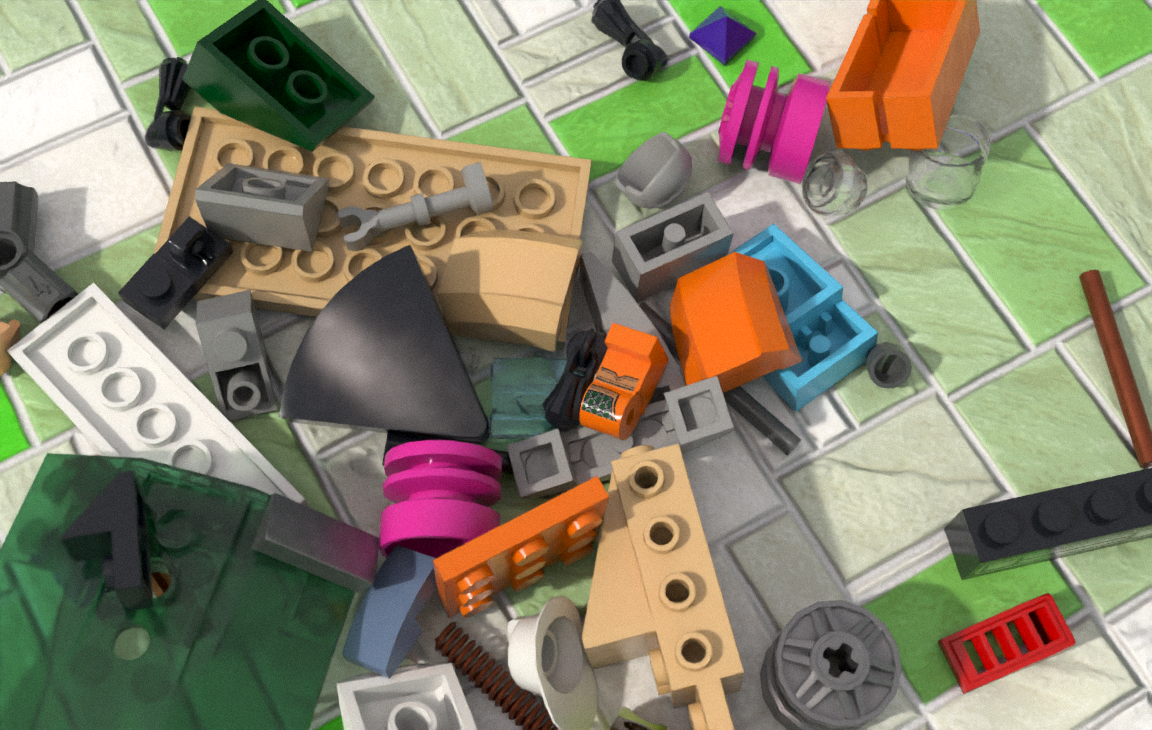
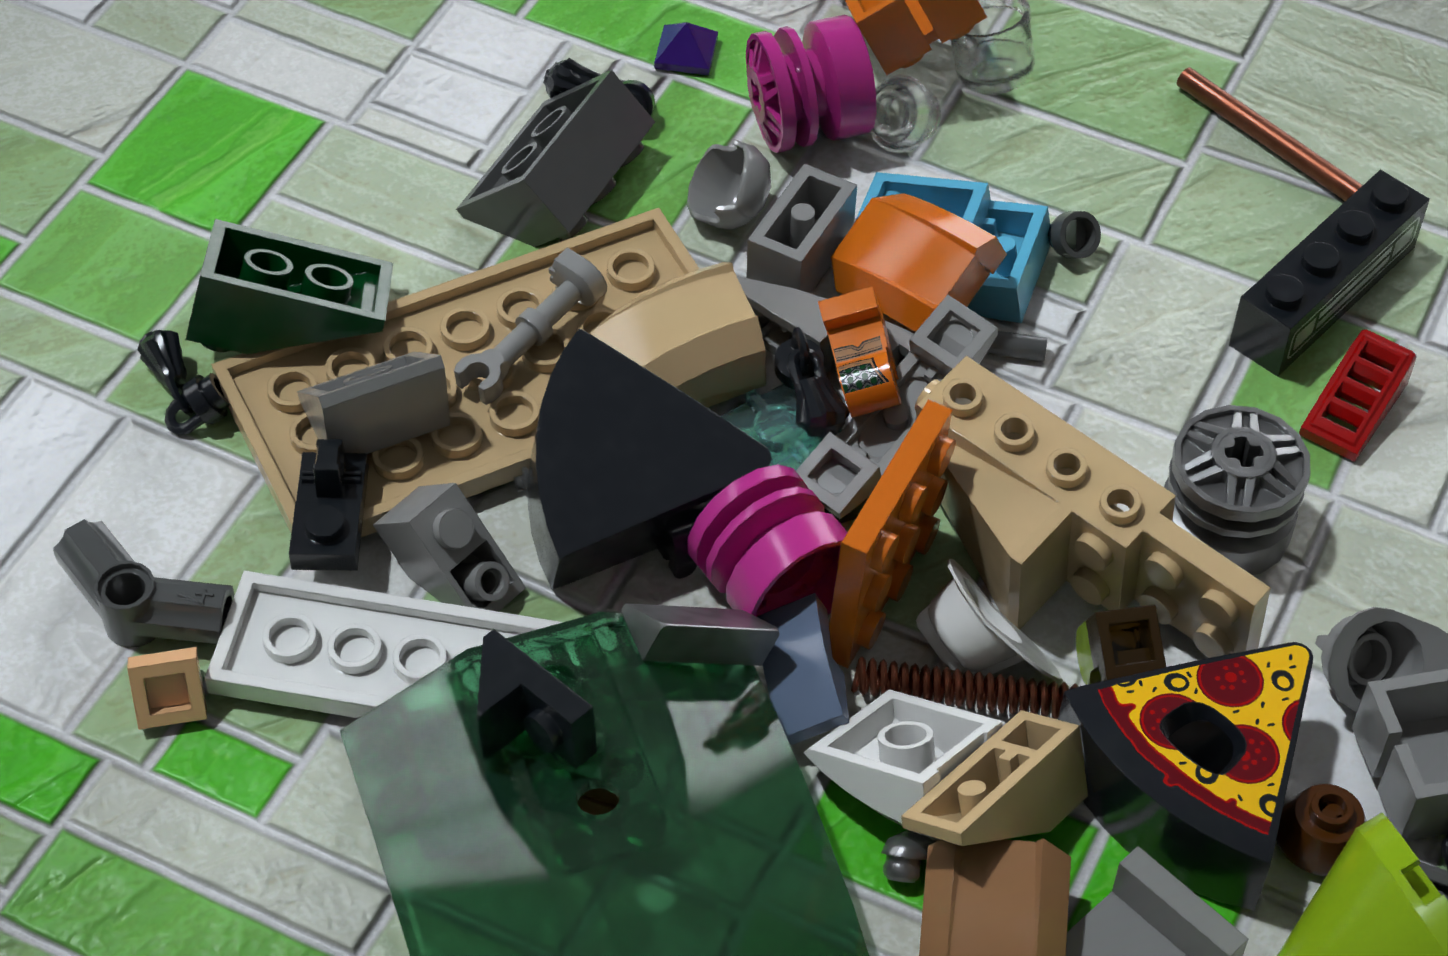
camera: 30 degrees left, 15 degrees down
none -> dark grey slope [456,70,655,247]

